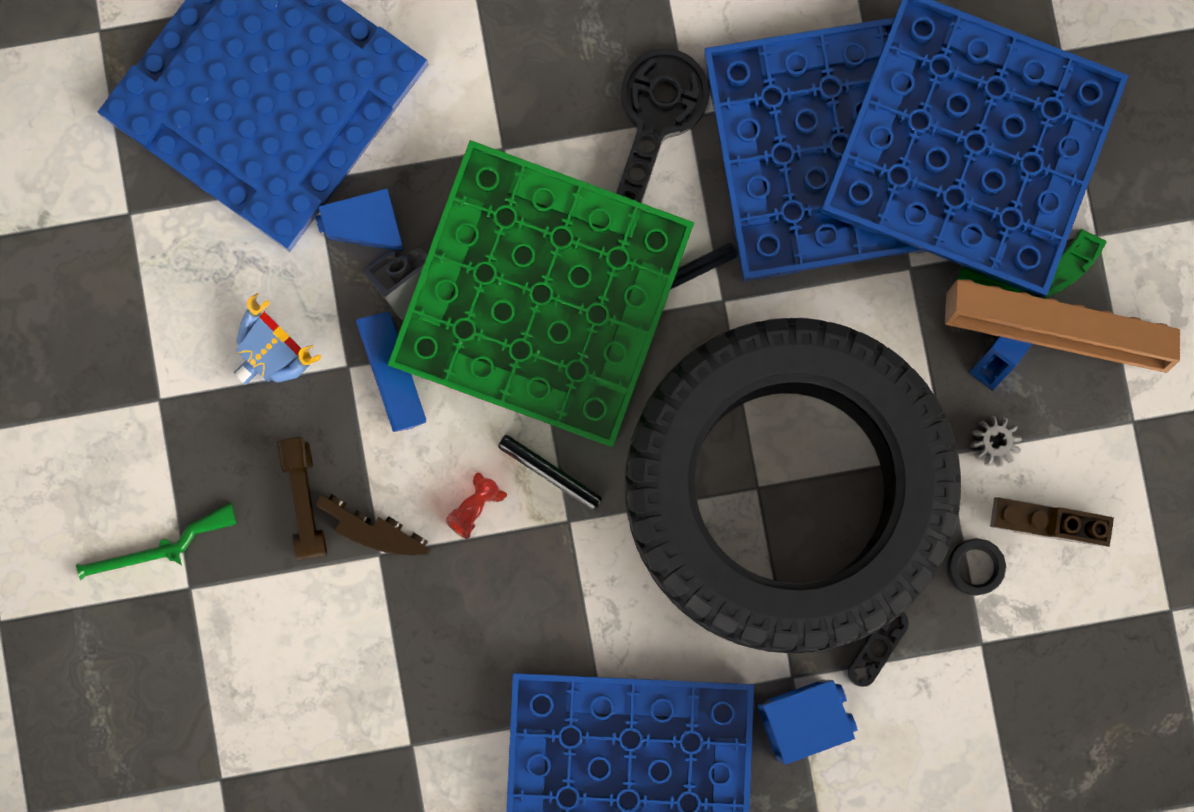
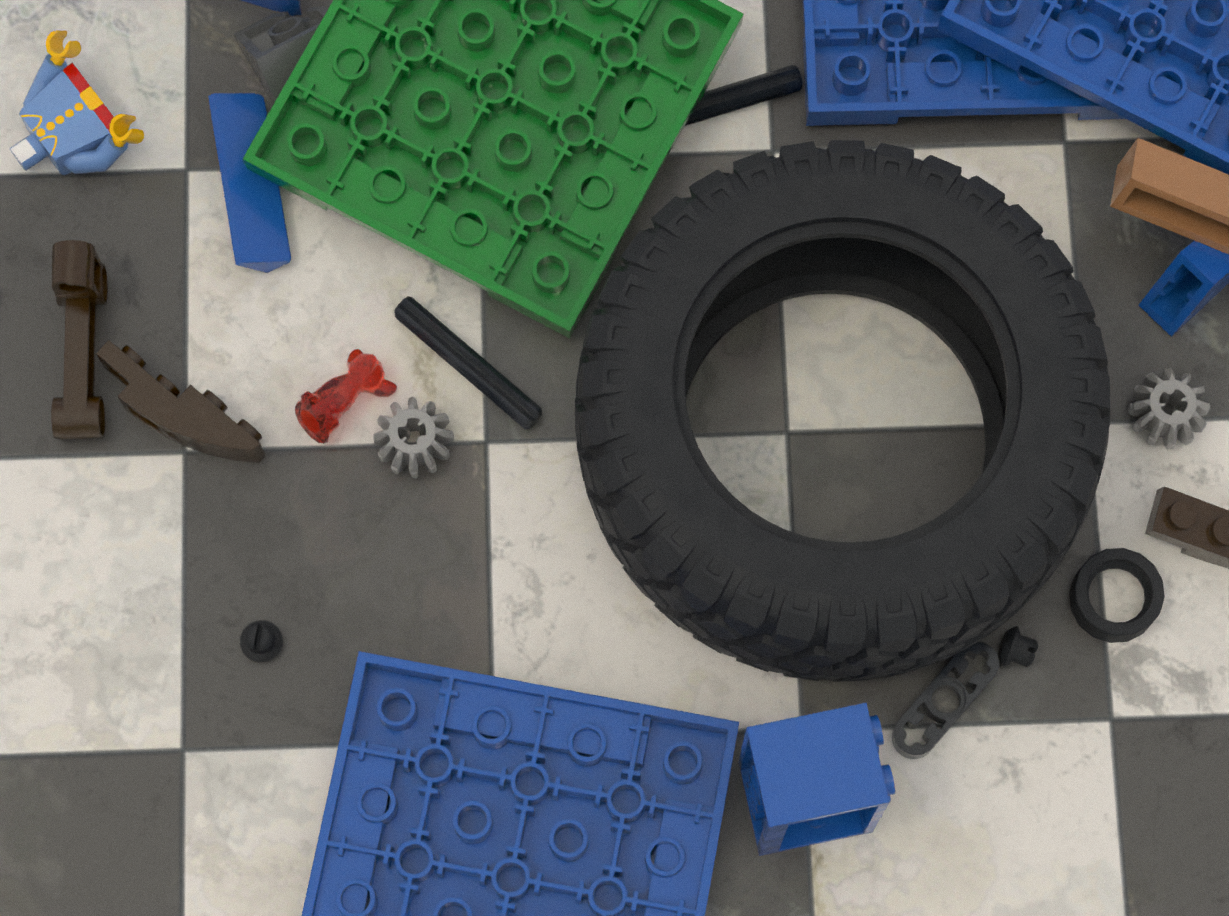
camera: 10 degrees right, 10 degrees down
none -> black piece [240,620,283,662]
none -> light grey gear [373,397,454,479]
none -> black piece [998,626,1038,667]

